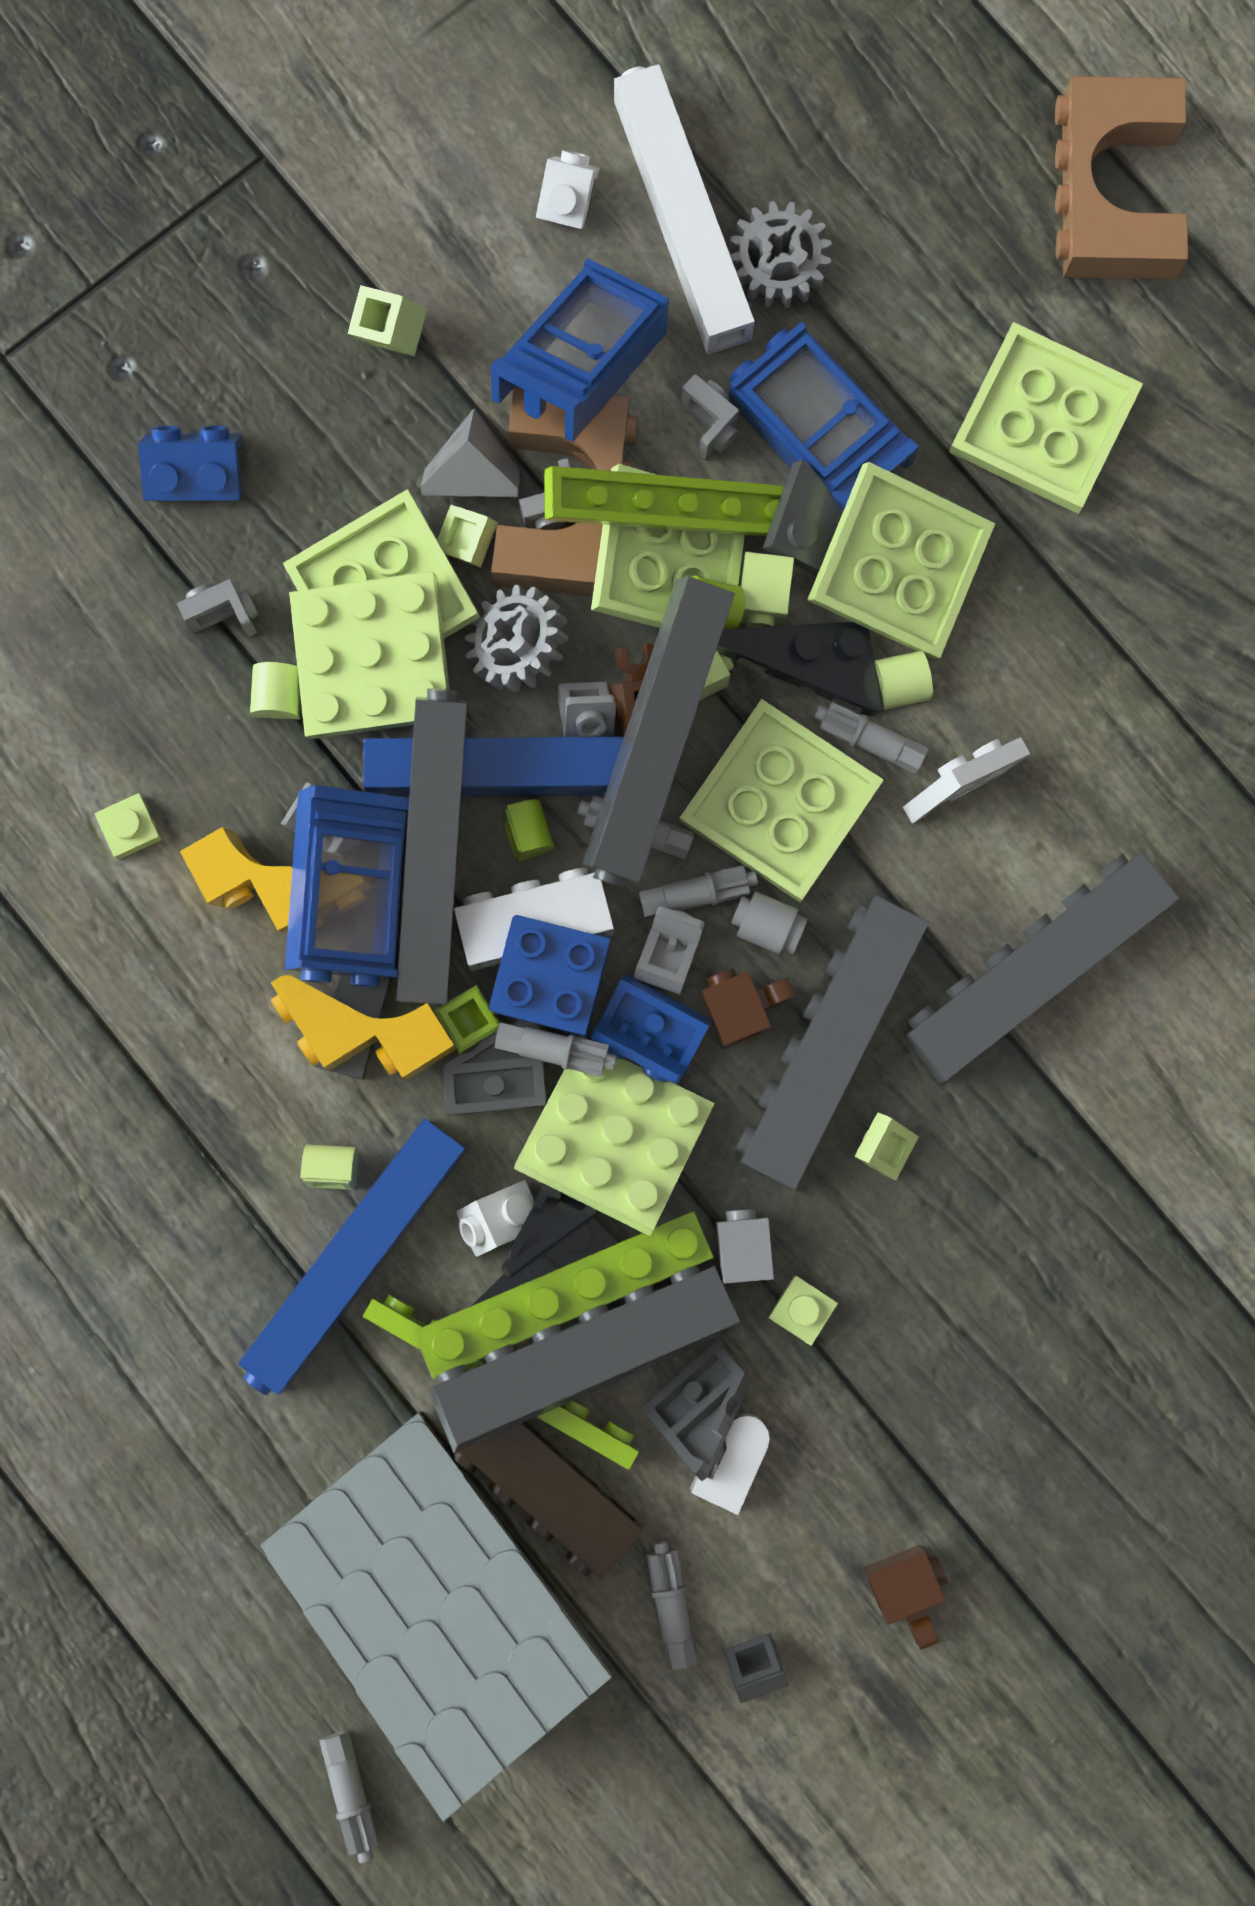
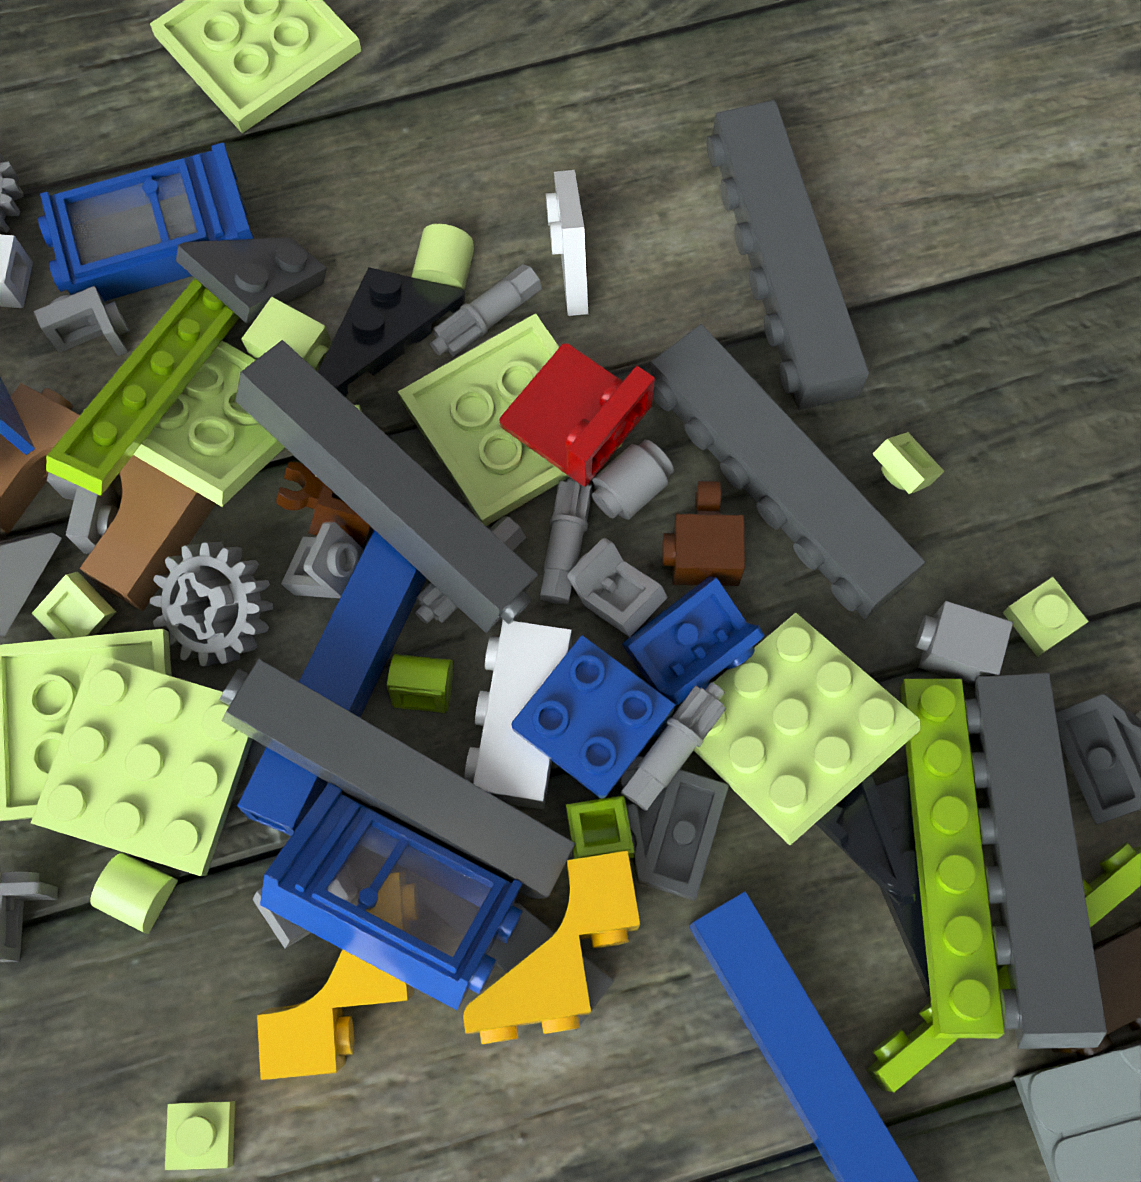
camera: 65 degrees left, 10 degrees down
yellowish green brick [300,1144,358,1190] -> none
white bracket [457,1180,535,1257] -> none
yellowish green plate [807,462,995,659] -> none
none -> red bracket [499,343,655,487]

